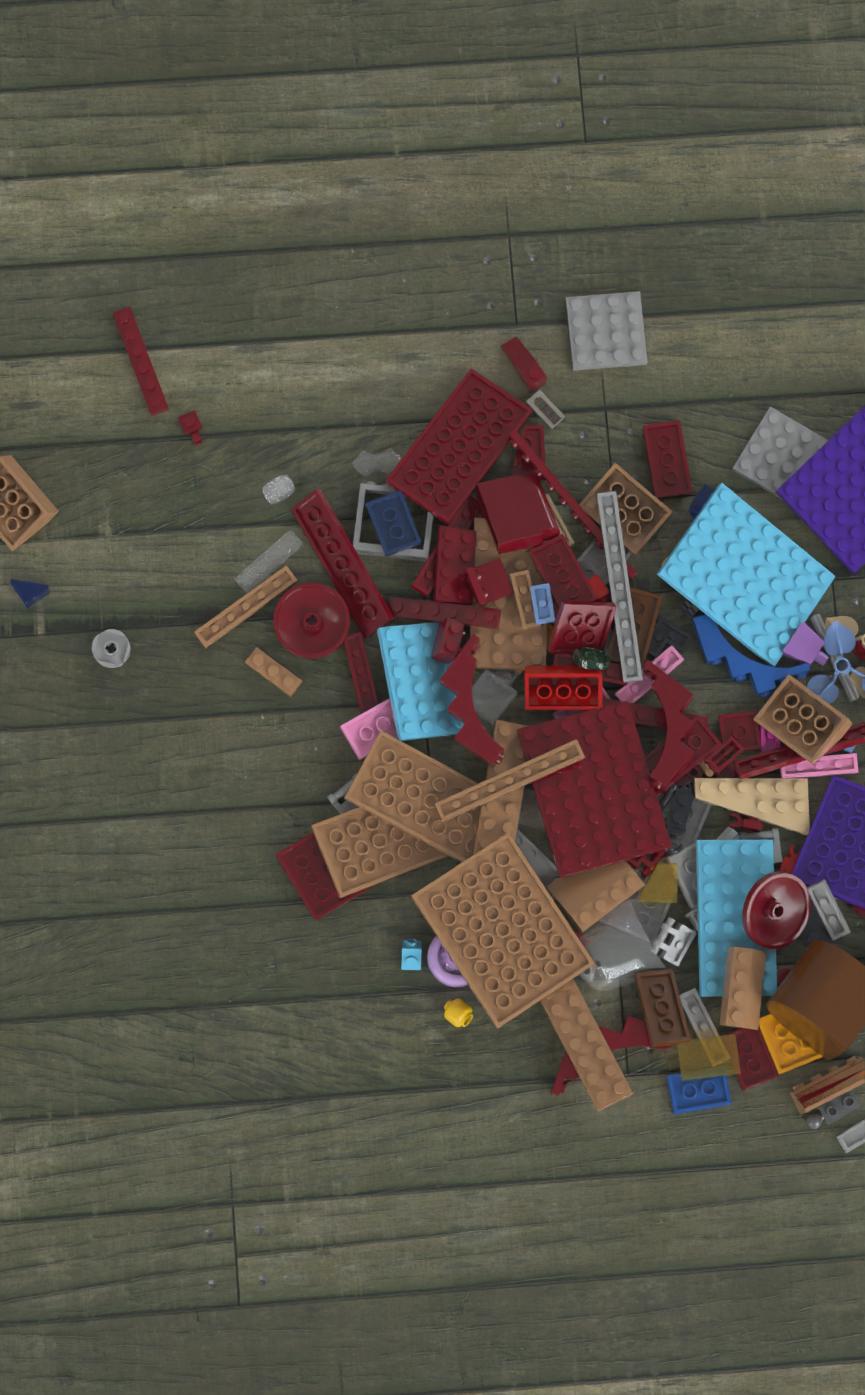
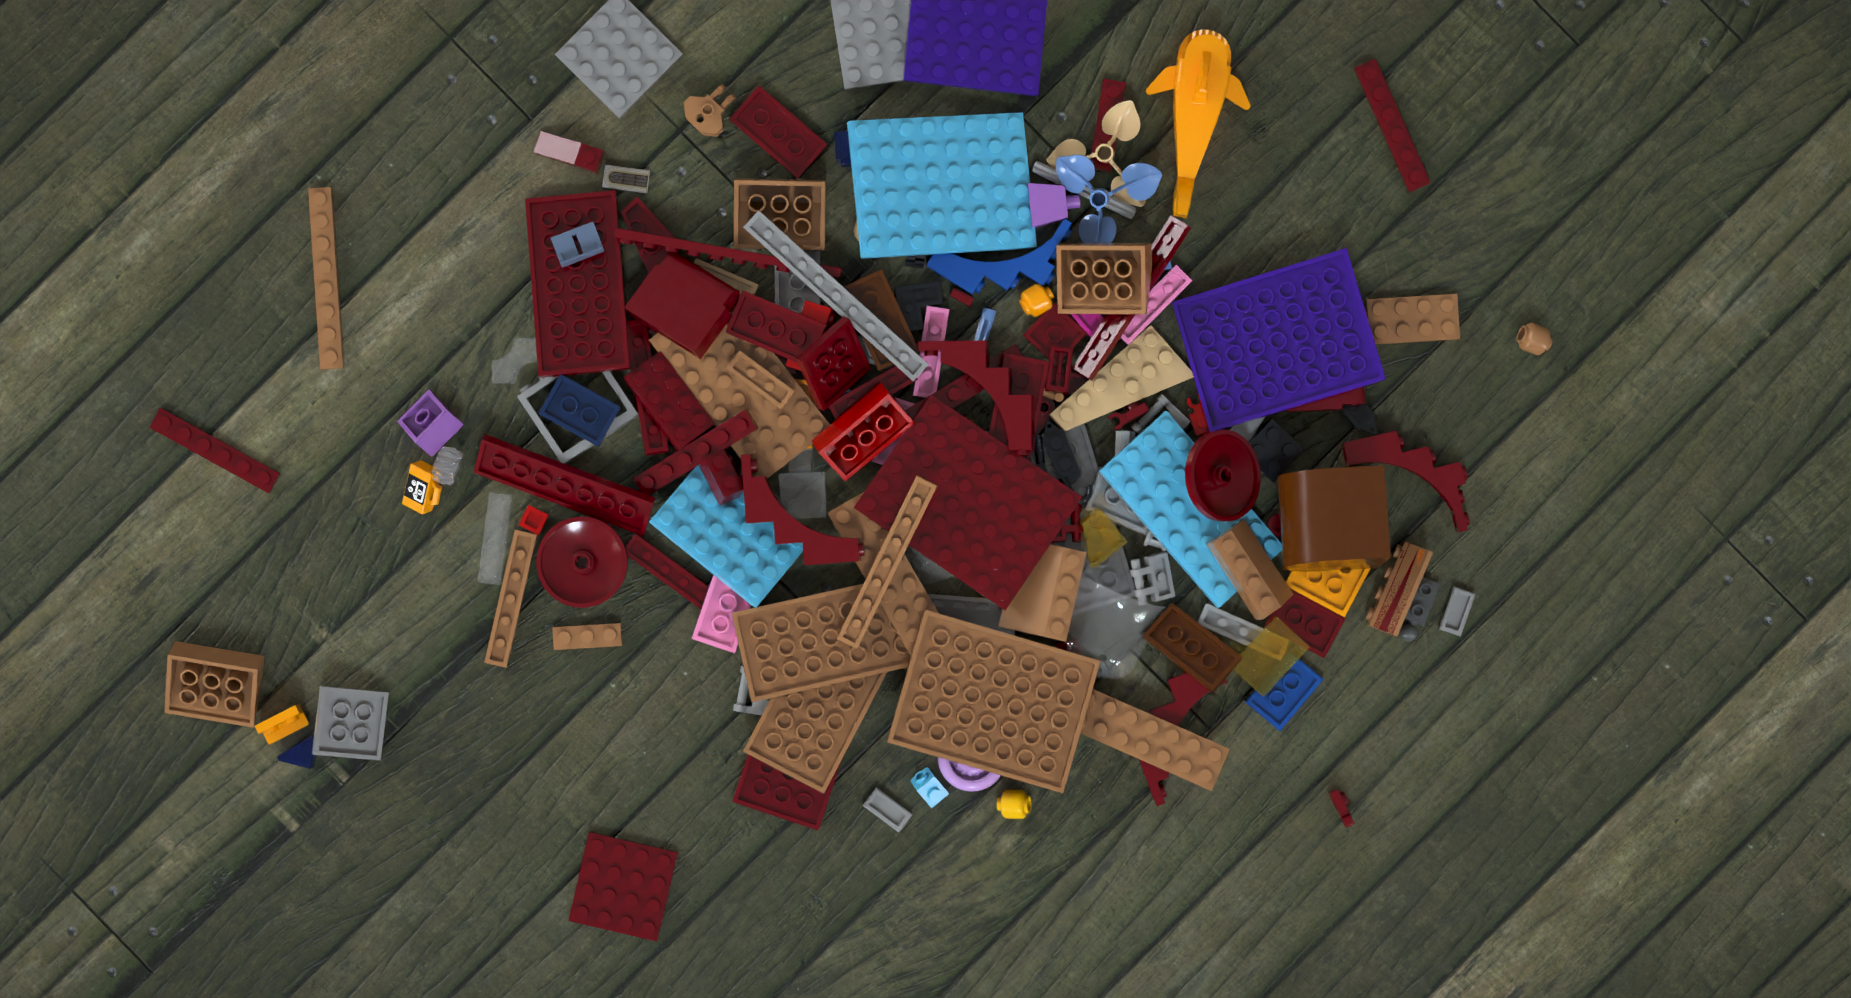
camera: 30 degrees left, 10 degrees up
light grey plate [92,629,131,668] -> none
dark red plate [178,410,202,446] -> none
dark red bracket [464,558,513,607] -> none
medium blue plate [530,583,556,625] -> none
clear green tile [572,647,611,670] -> none
light grey tile [807,879,851,941] -> none
none -> light orange bracket [255,704,309,744]
none -> medium nougat plate [308,187,344,370]
none -> light grey plate [312,686,389,761]
none -> medium lavender slope [397,389,464,457]
none -> light orange piece [402,460,442,514]
none -> red plate [519,505,549,535]
none -> sand blue piece [551,222,604,268]
none -> dark red plate [568,832,678,941]
none -> medium nougat hinge [684,84,736,137]
none -> light grey tile [863,787,913,832]
none -> dark red tile [950,288,974,307]
none -> medium blue piece [974,308,996,341]
none -> light orange head [1019,283,1054,317]
none -> dark red plate [1328,788,1355,828]

